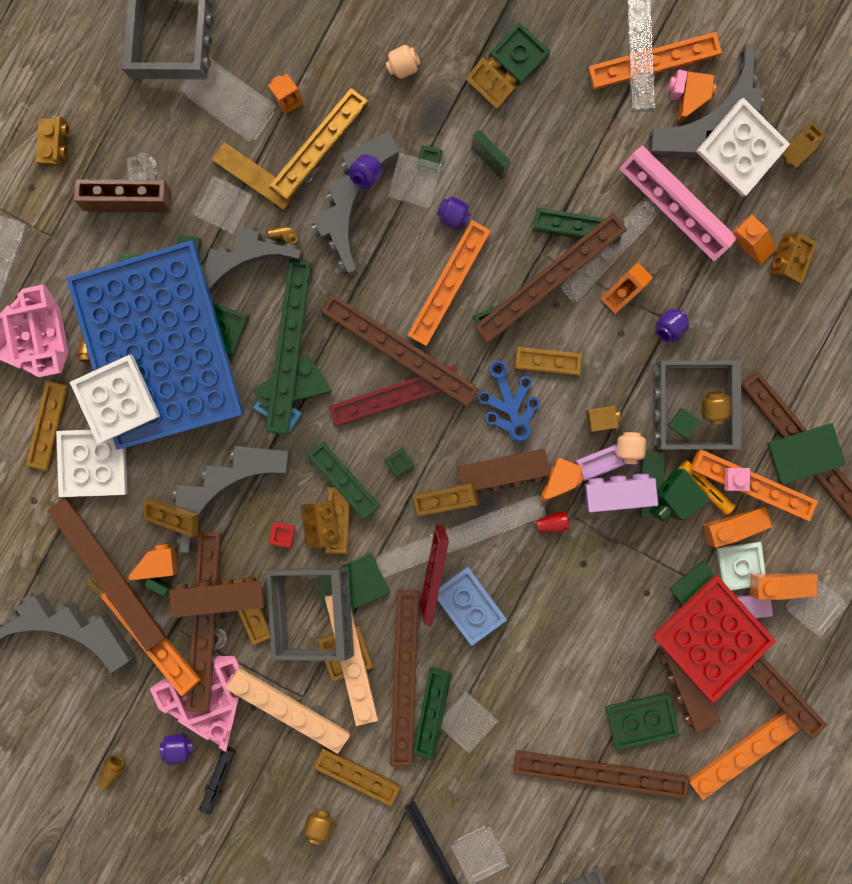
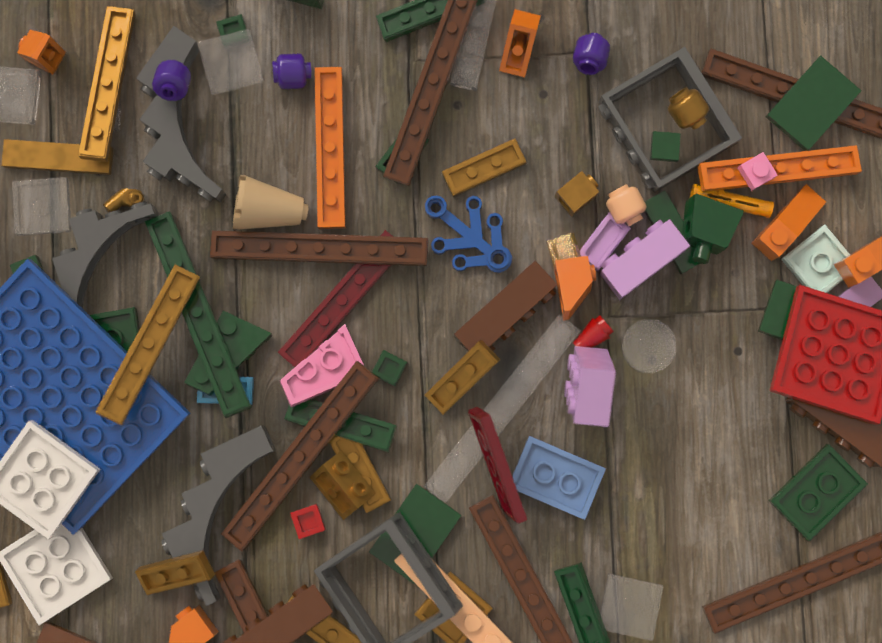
camera: 30 degrees left, 5 degrees down
none -> pearl gold tile [95,265,200,426]
none -> reddish brown tile [221,361,380,552]
none -> tan cone [233,175,308,230]
none -> bright pink wing [280,324,364,407]
none -> clear yellow tile [546,233,581,266]
none -> lavender brick [564,346,615,427]
none -> clear tile [621,319,676,374]

